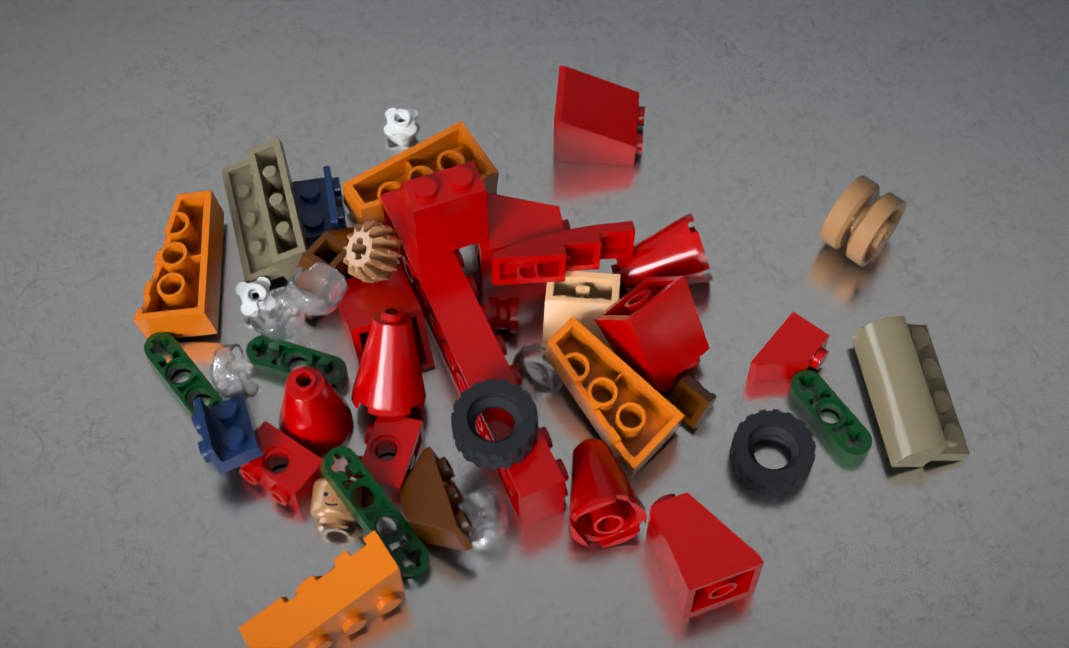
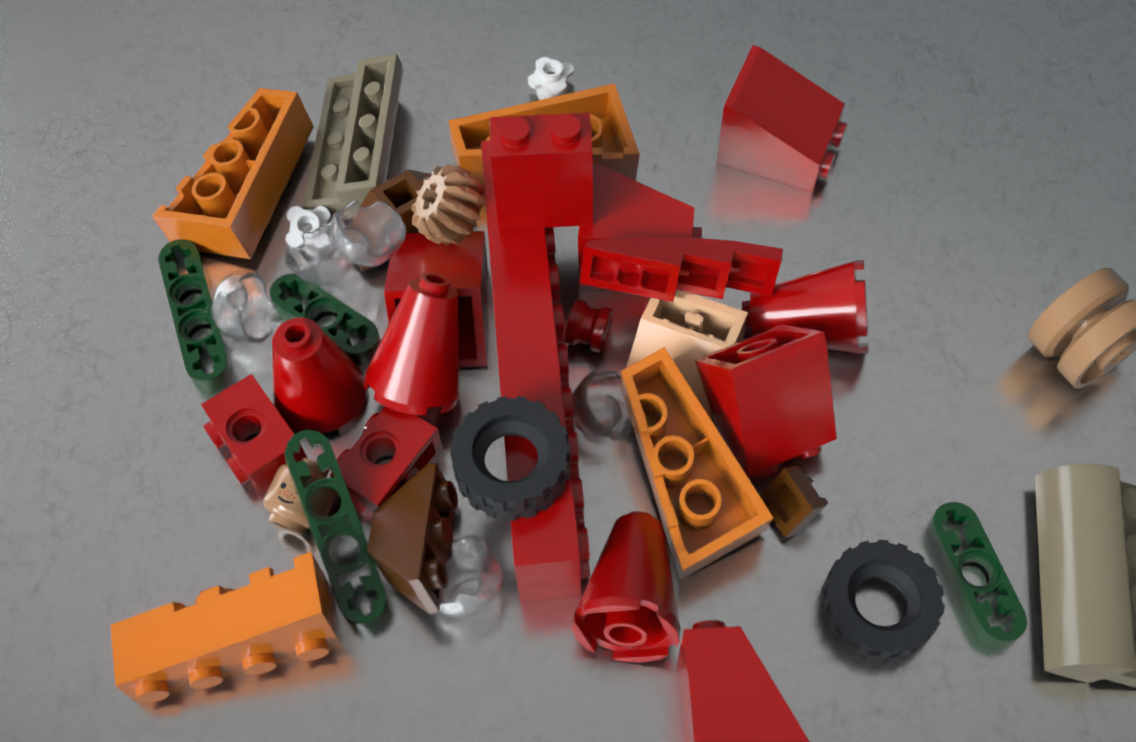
camera: 20 degrees right, 0 degrees up
dark blue bracket [191,393,263,474] -> none
dark blue bracket [292,166,346,245] -> none
red slope [747,312,830,383] -> none

